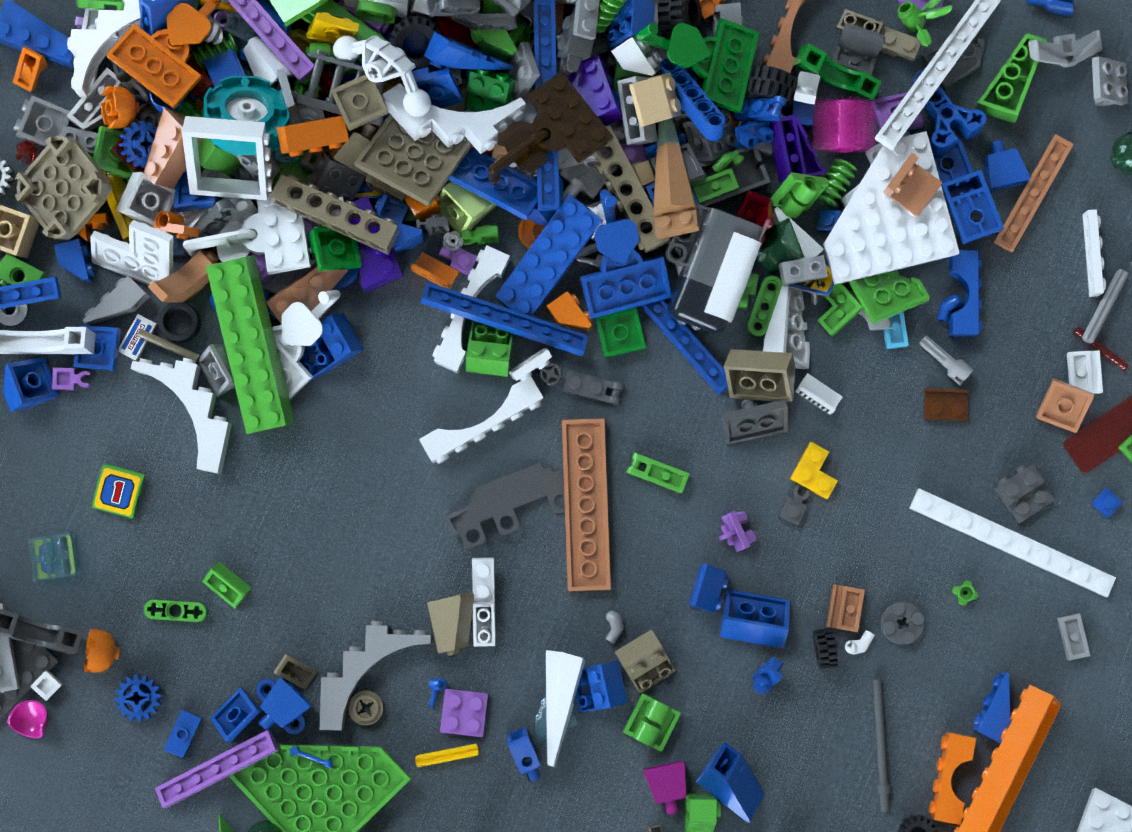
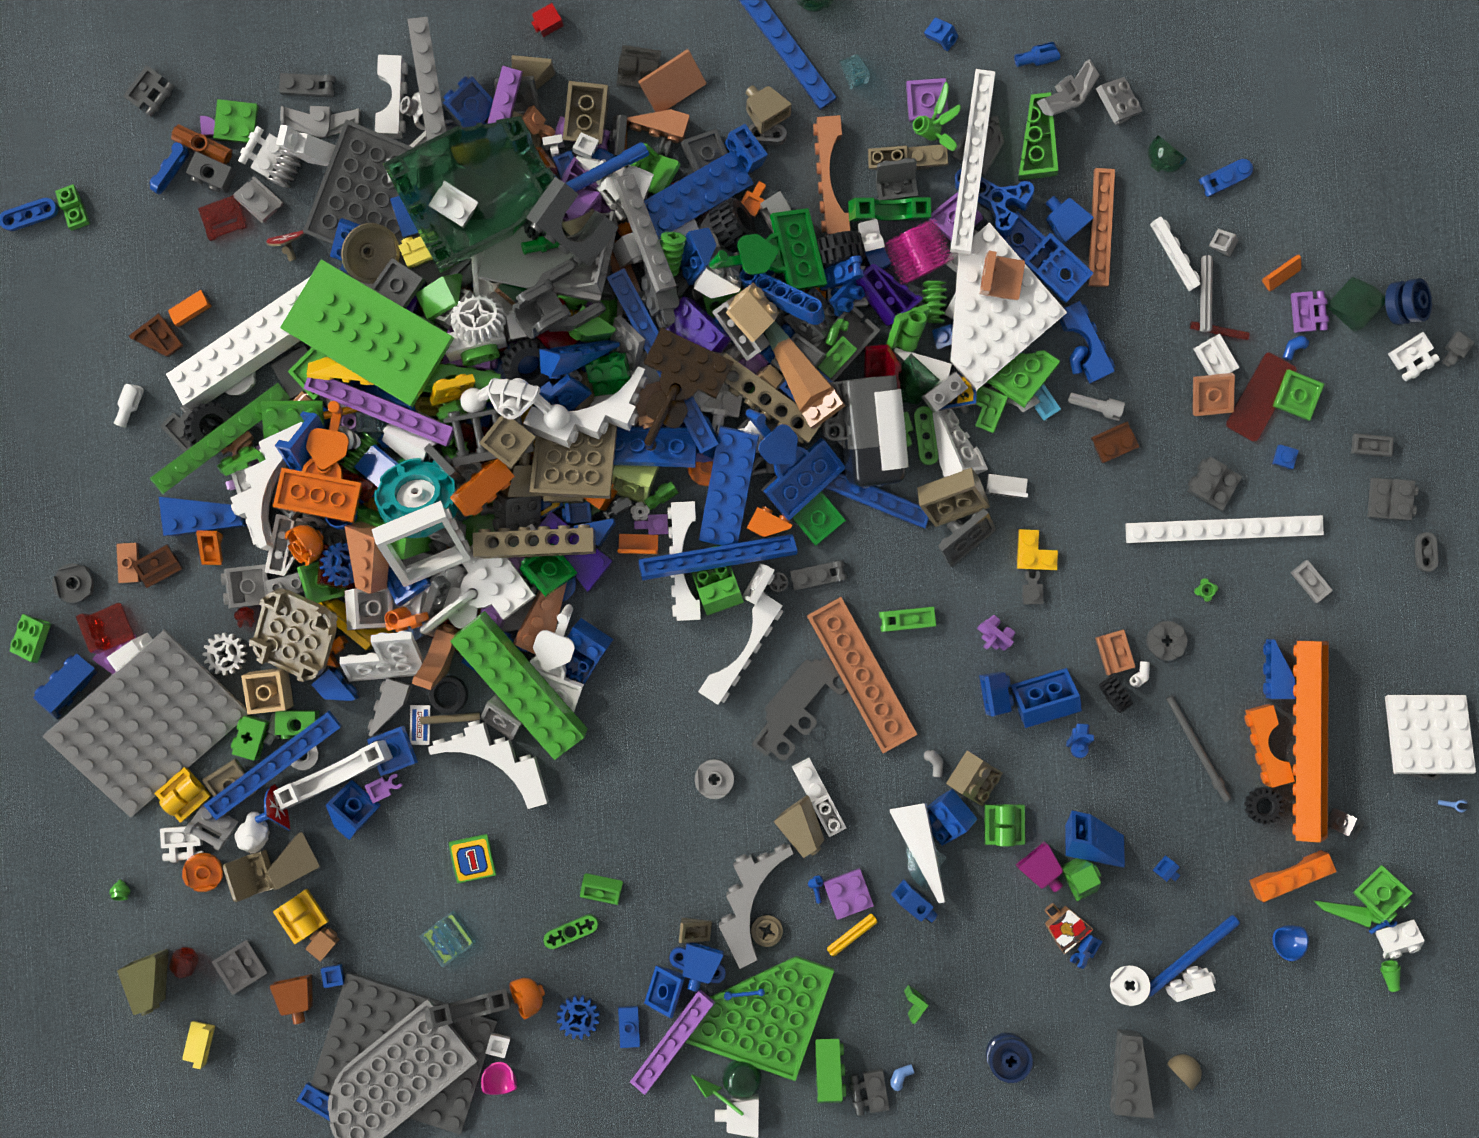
camera: 30 degrees left, 5 degrees up
none -> light grey plate [695,759,734,799]

